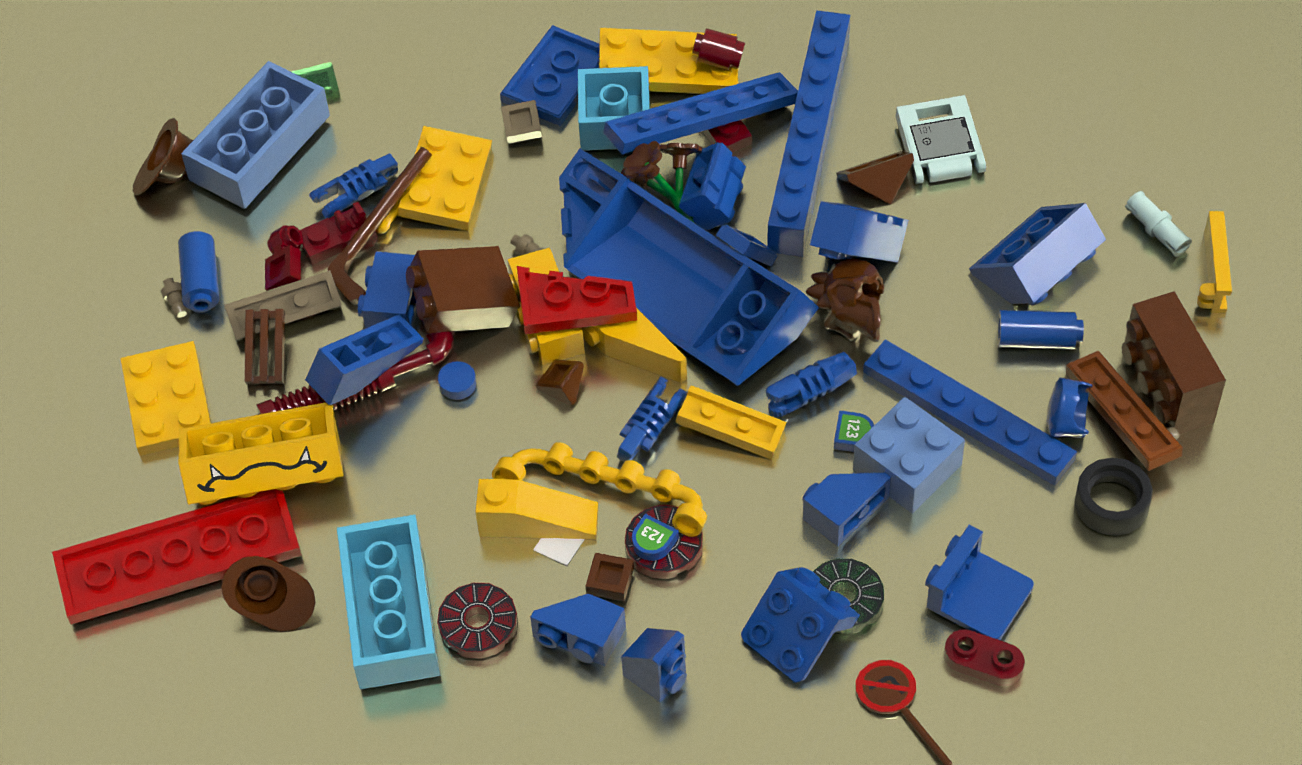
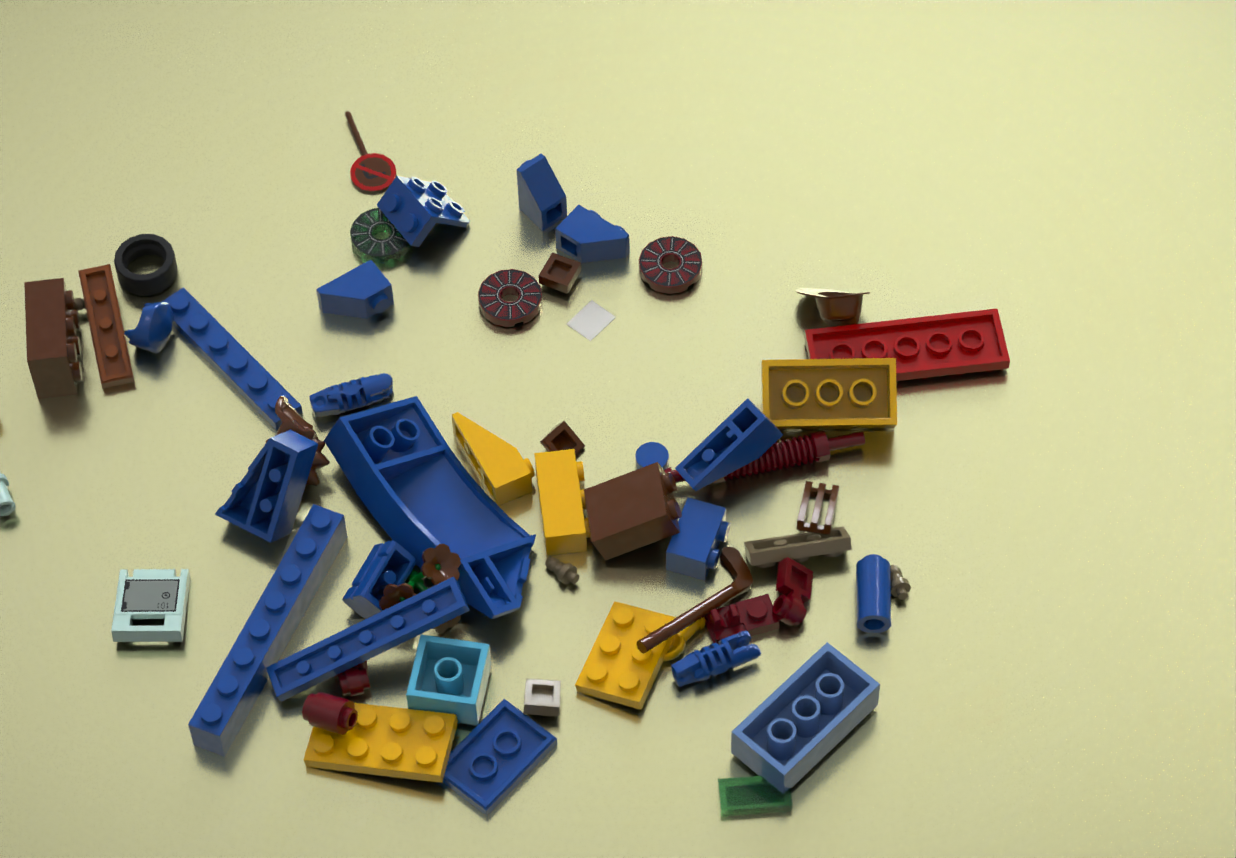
camera: 170 degrees left, 0 degrees up
yellow plate [120,341,211,456] -> none
reddish brown piece [132,118,193,195] -> none
medium azure brick [337,514,440,689] -> none
yellow slope [475,479,599,540] -> none
yellow bar [492,442,707,536] -> none
red wing [517,266,637,334] -> none
blue hinge [617,376,688,462] -> none
tile [632,514,679,561] -> none
yellow hinge [676,385,787,460] -> none
blue tile [716,224,778,266] -> none
tile [834,410,874,452] -> none
reddish brown slope [836,151,914,205] -> none
medium blue brick [853,397,965,514] -> none
blue bracket [925,524,1034,640] -> none
dark red plate [944,630,1025,687] -> none
slope [969,203,1106,305] -> none
blue brick [998,310,1084,350] -> none

